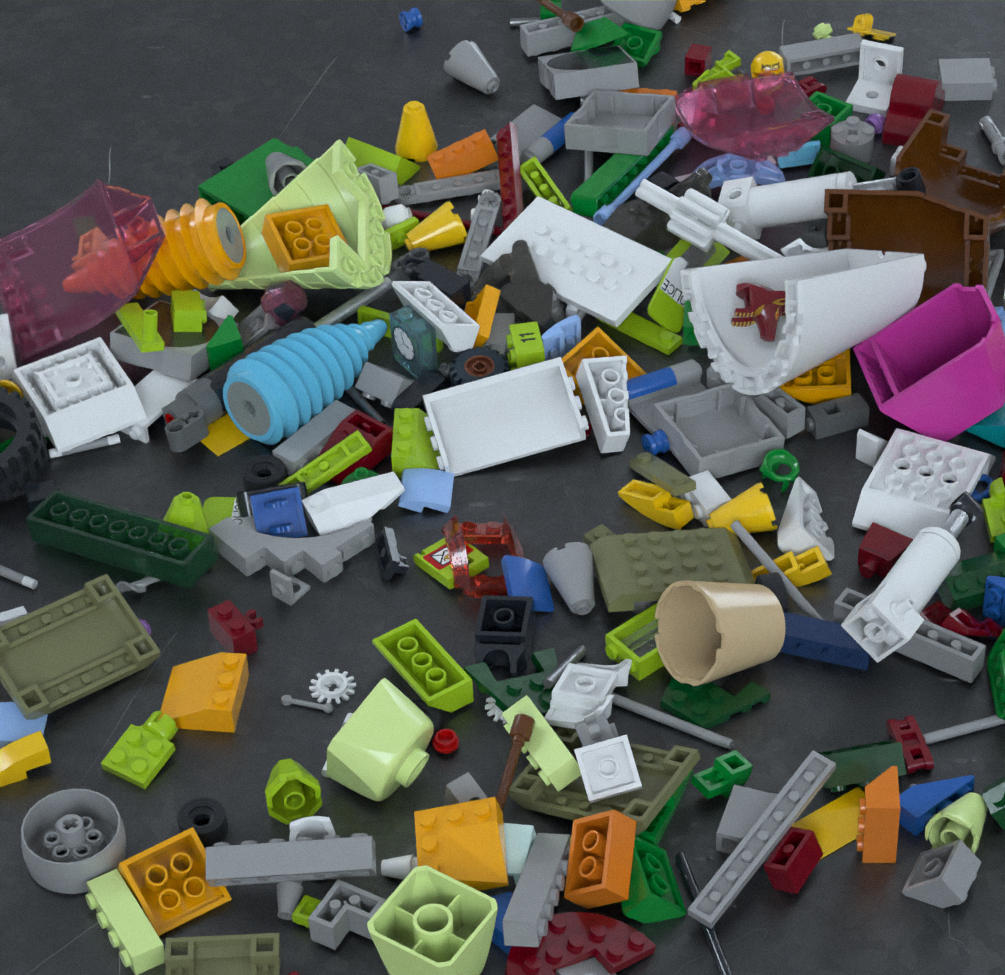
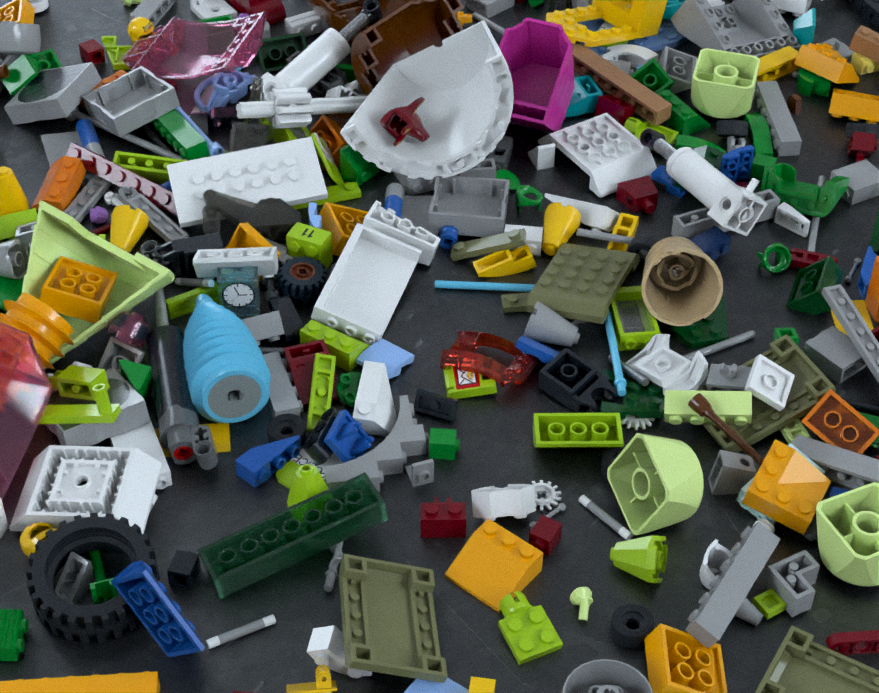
camera: 60 degrees left, 0 degrees up
none -> medium lavender plate [90,206,109,225]
none -> blue slope [235,435,301,488]
none -> green brick [429,428,460,460]
none -> medium azure bar [435,280,535,292]
none -> white brick [471,484,536,521]
none -> green piece [496,170,520,190]
none -> dark red brick [529,515,562,556]
none -> yellowish green plate [570,587,593,621]
none -> medium azure bar [605,306,627,396]
none -> green piece [756,242,791,273]
none -> white slope [774,202,811,238]

